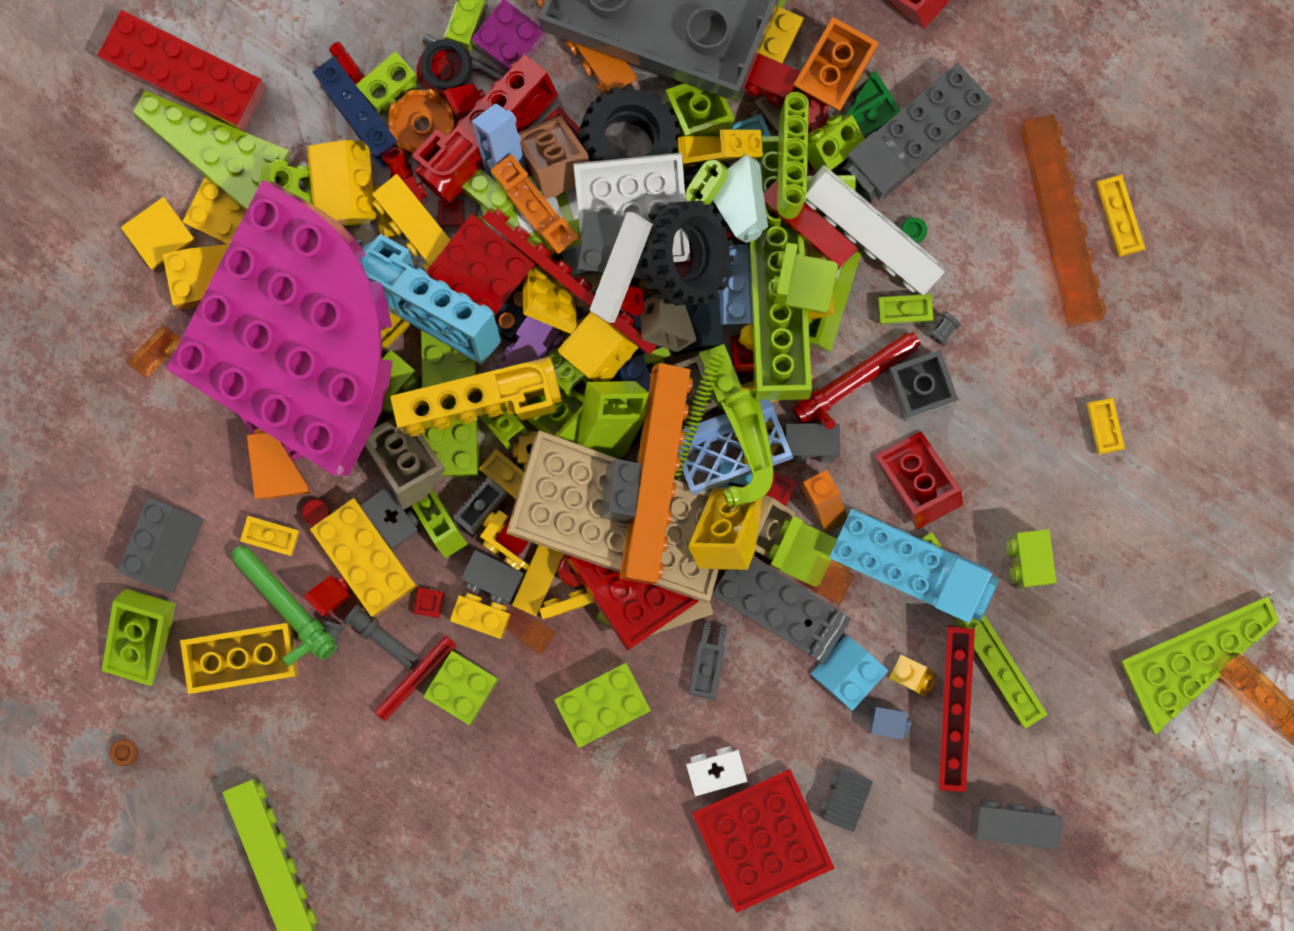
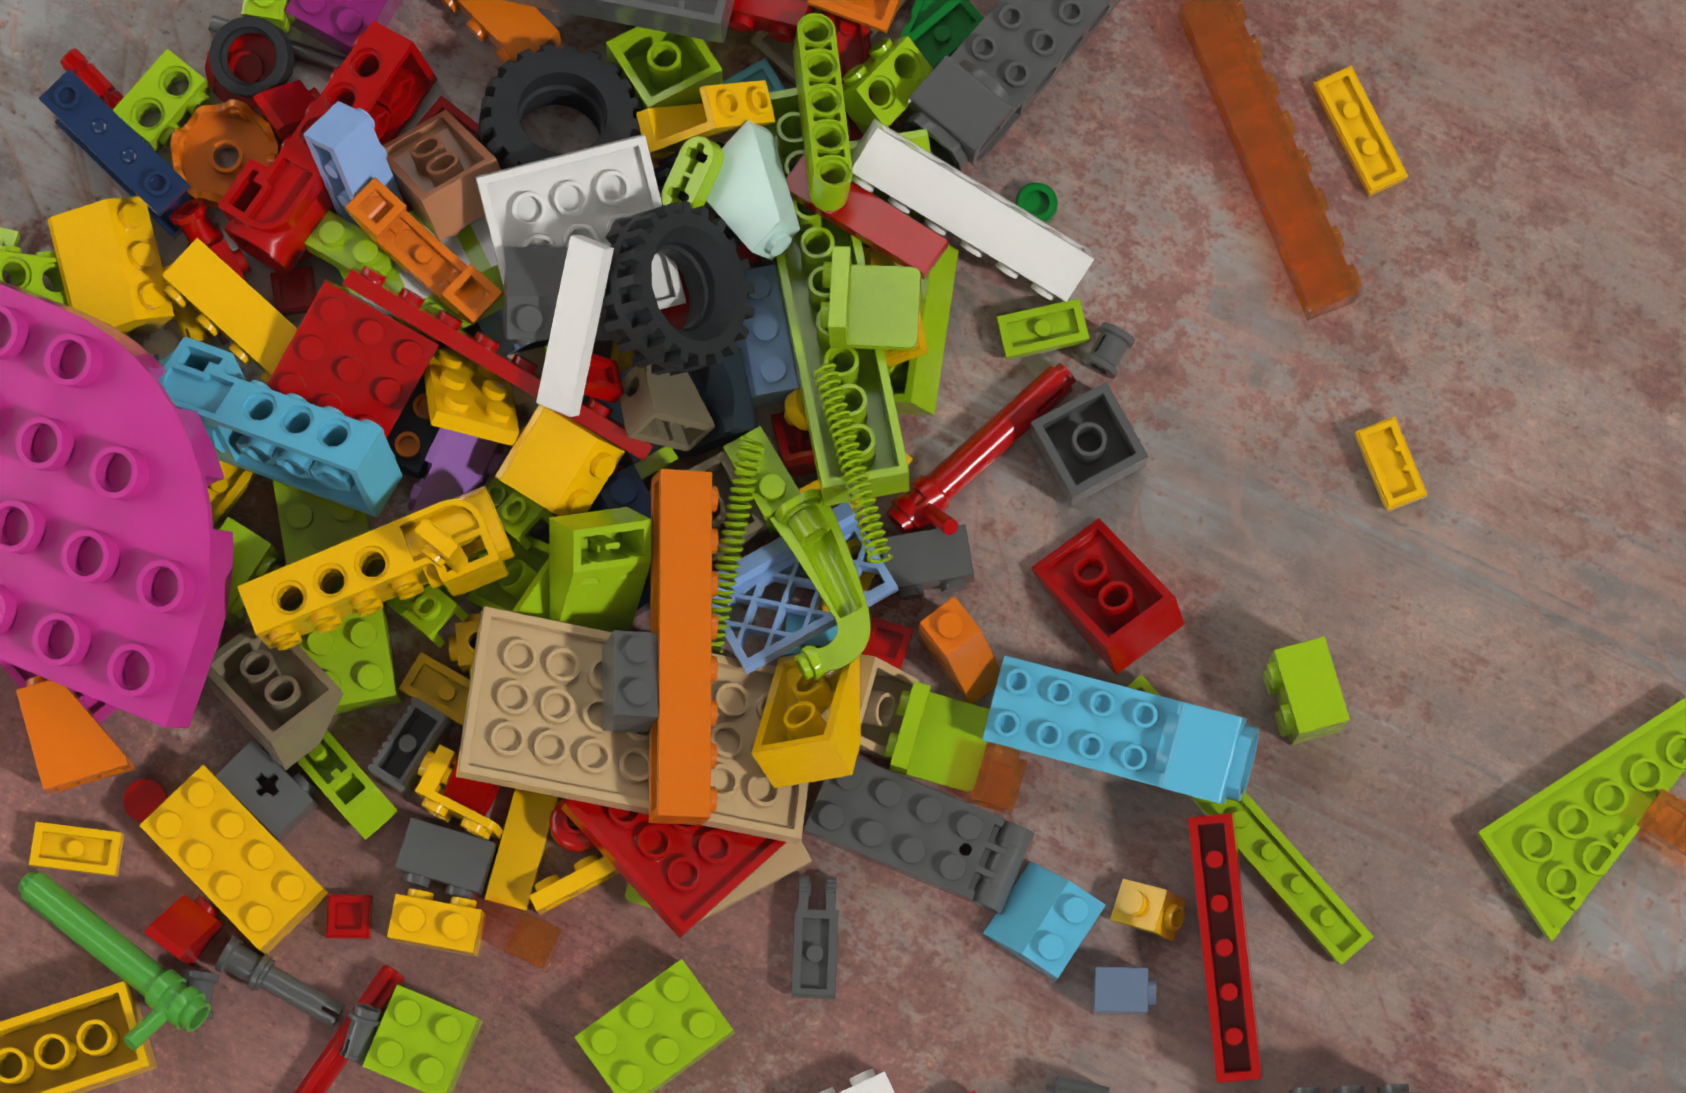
camera: 10 degrees left, 5 degrees down
none -> dark grey pin [340,1003,382,1063]
none -> yellow plate [414,518,469,574]
none -> lime piece [813,363,893,563]

